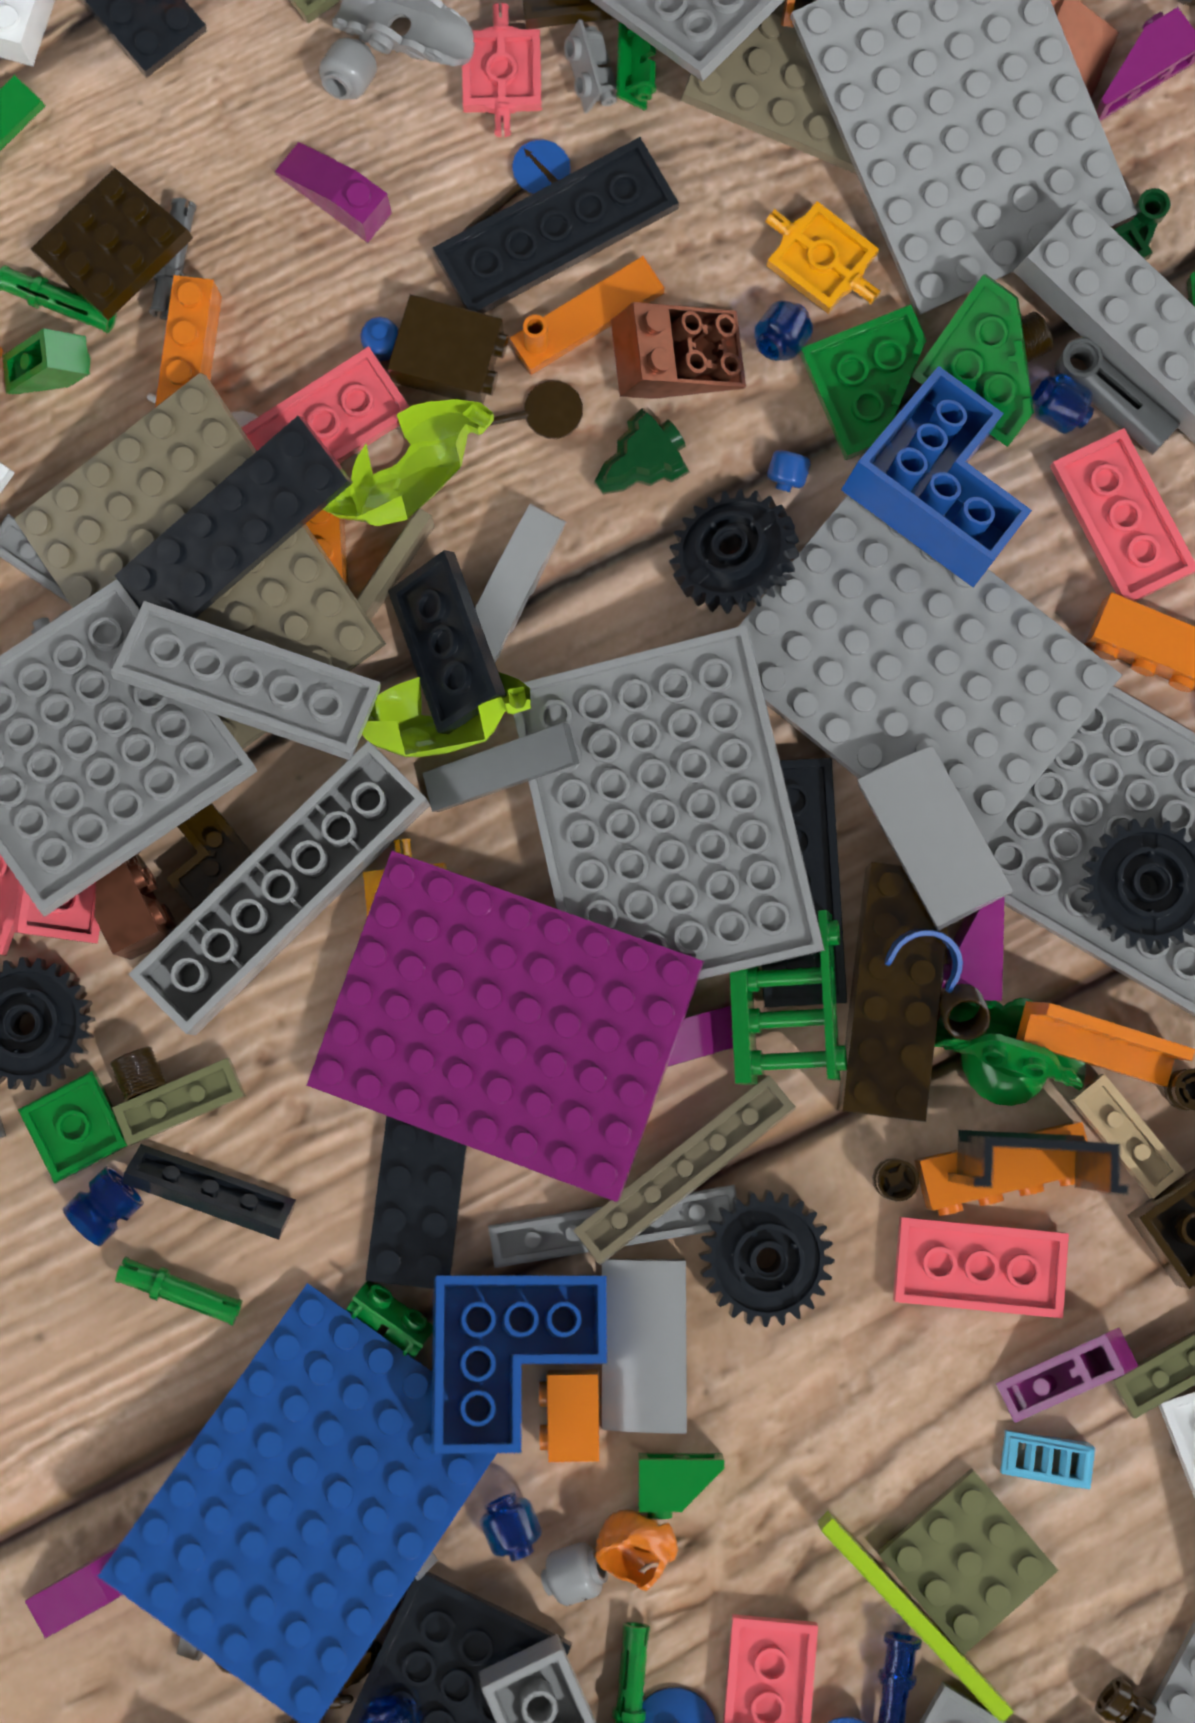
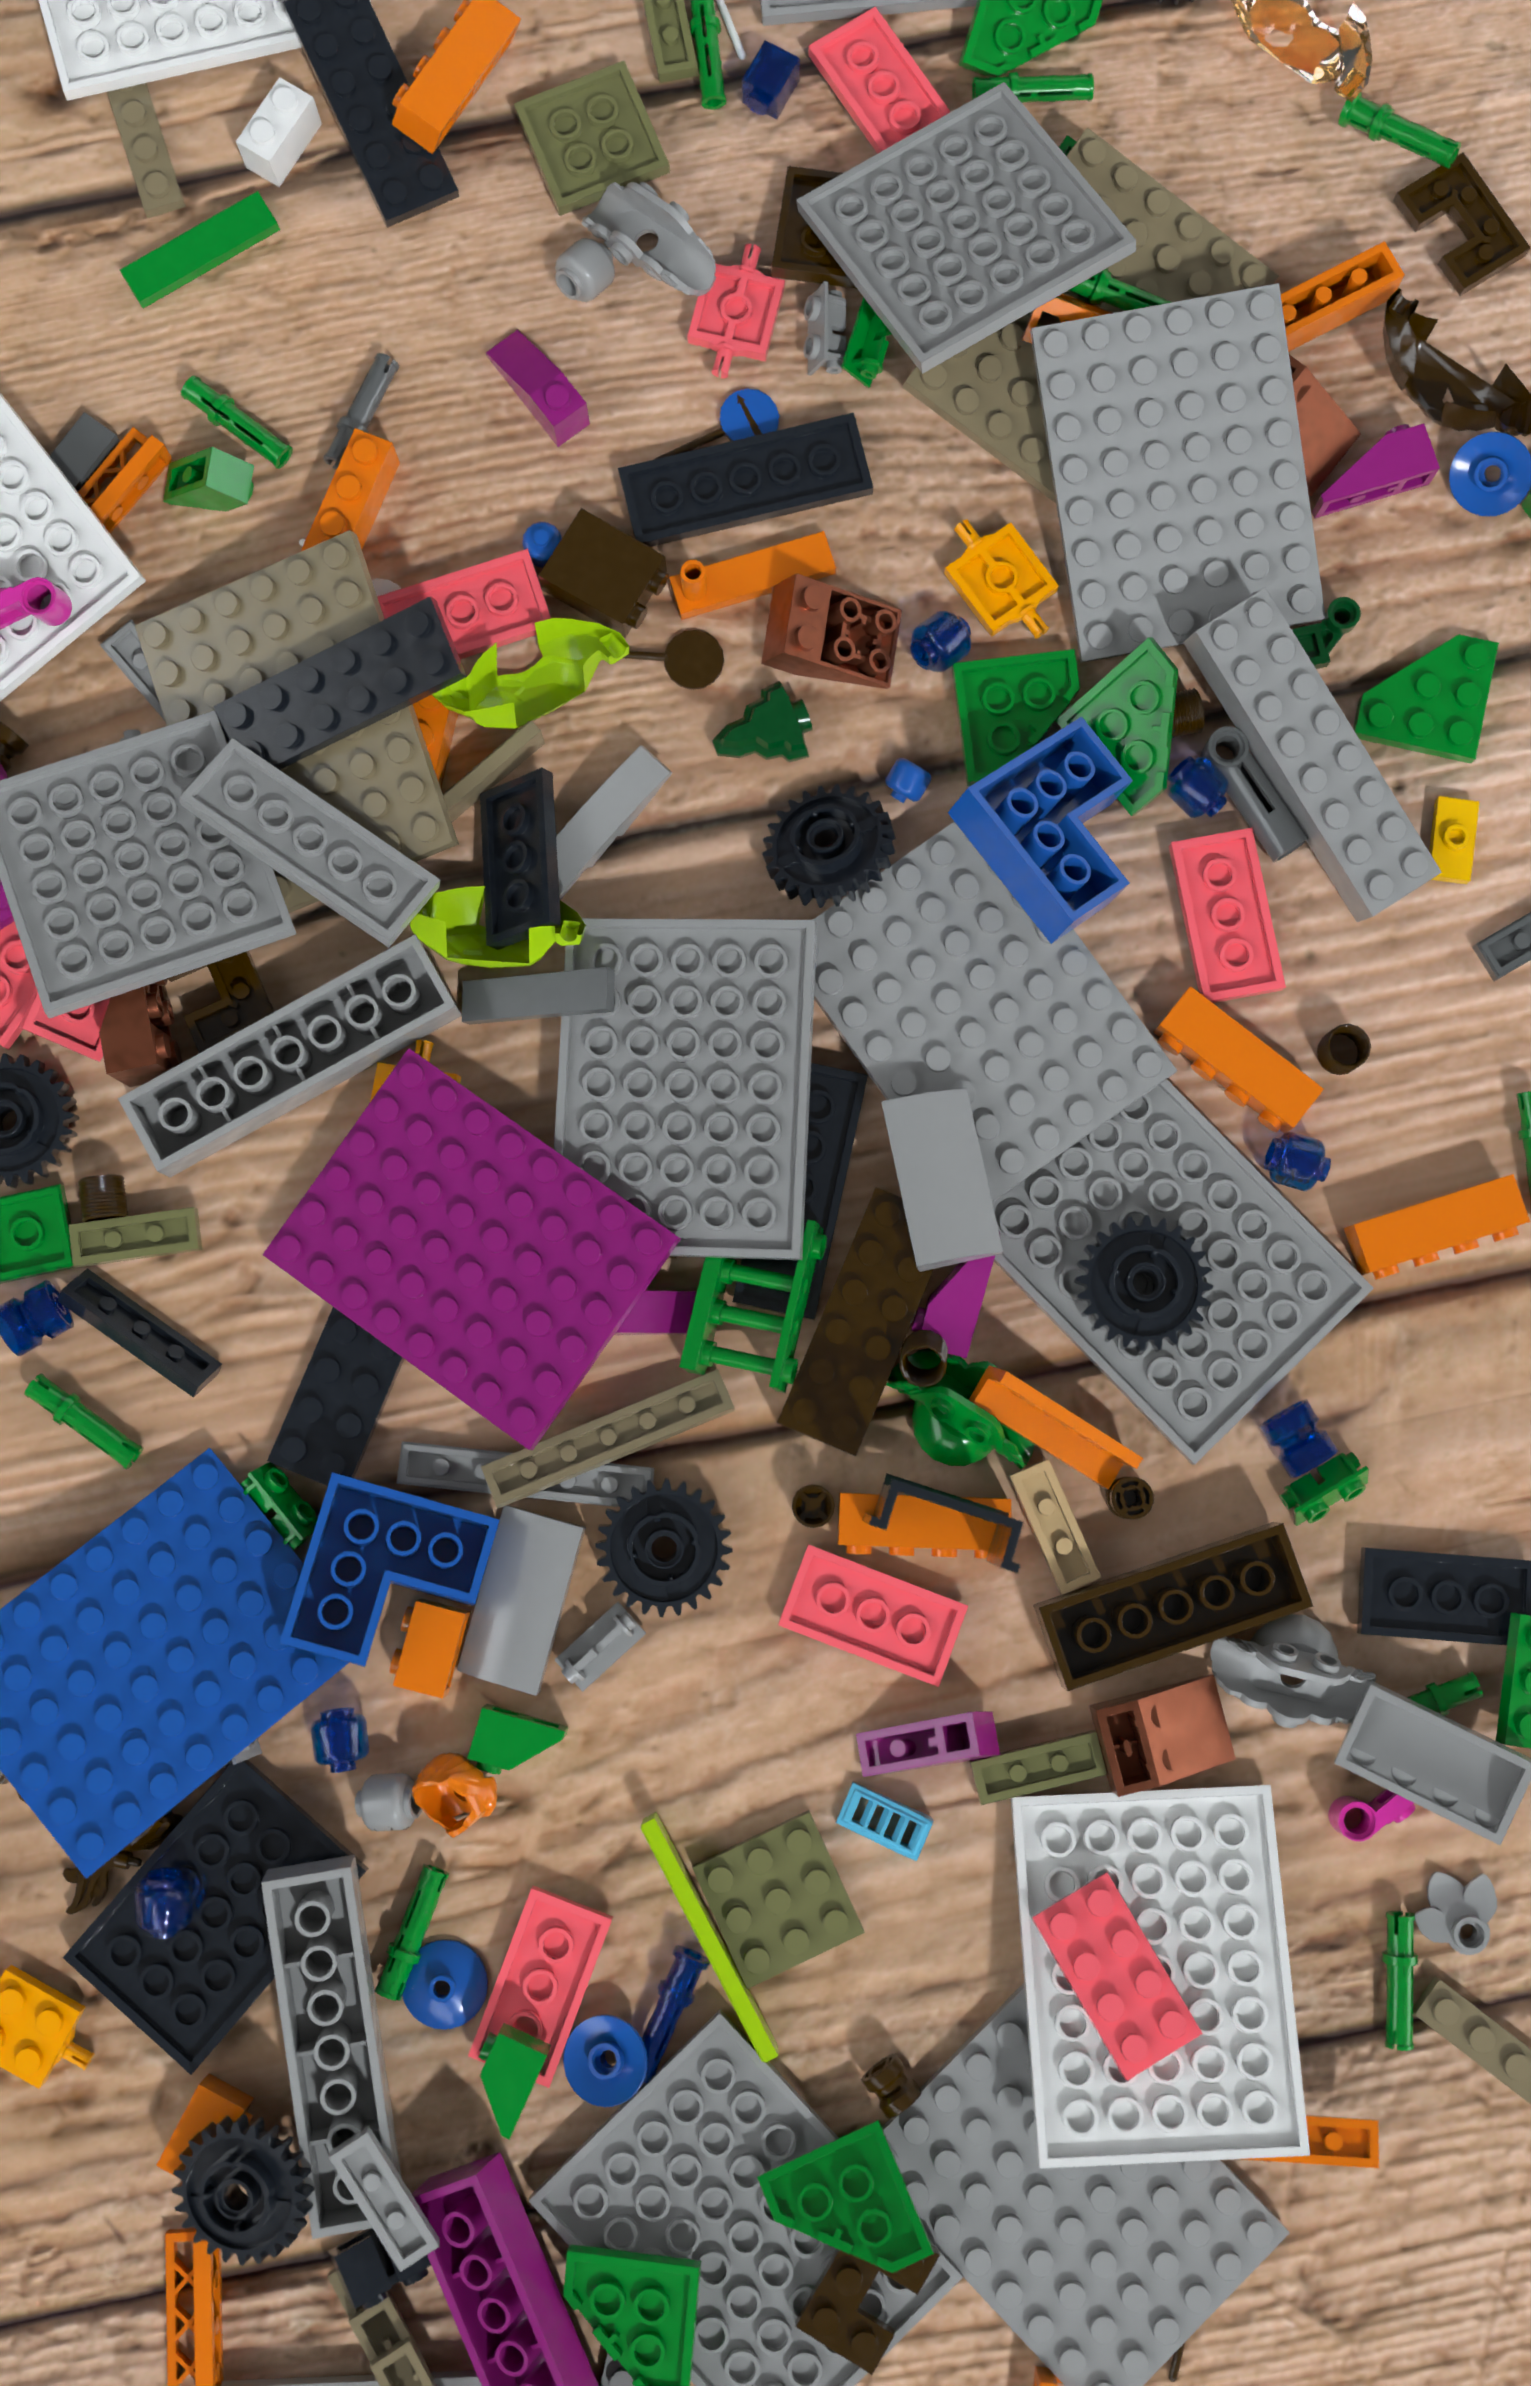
camera: 15 degrees right, 0 degrees up
dark brown plate [31,168,193,321] -> none
blue helmet [884,928,963,993] -> none
none -> light grey hinge [555,1602,646,1692]

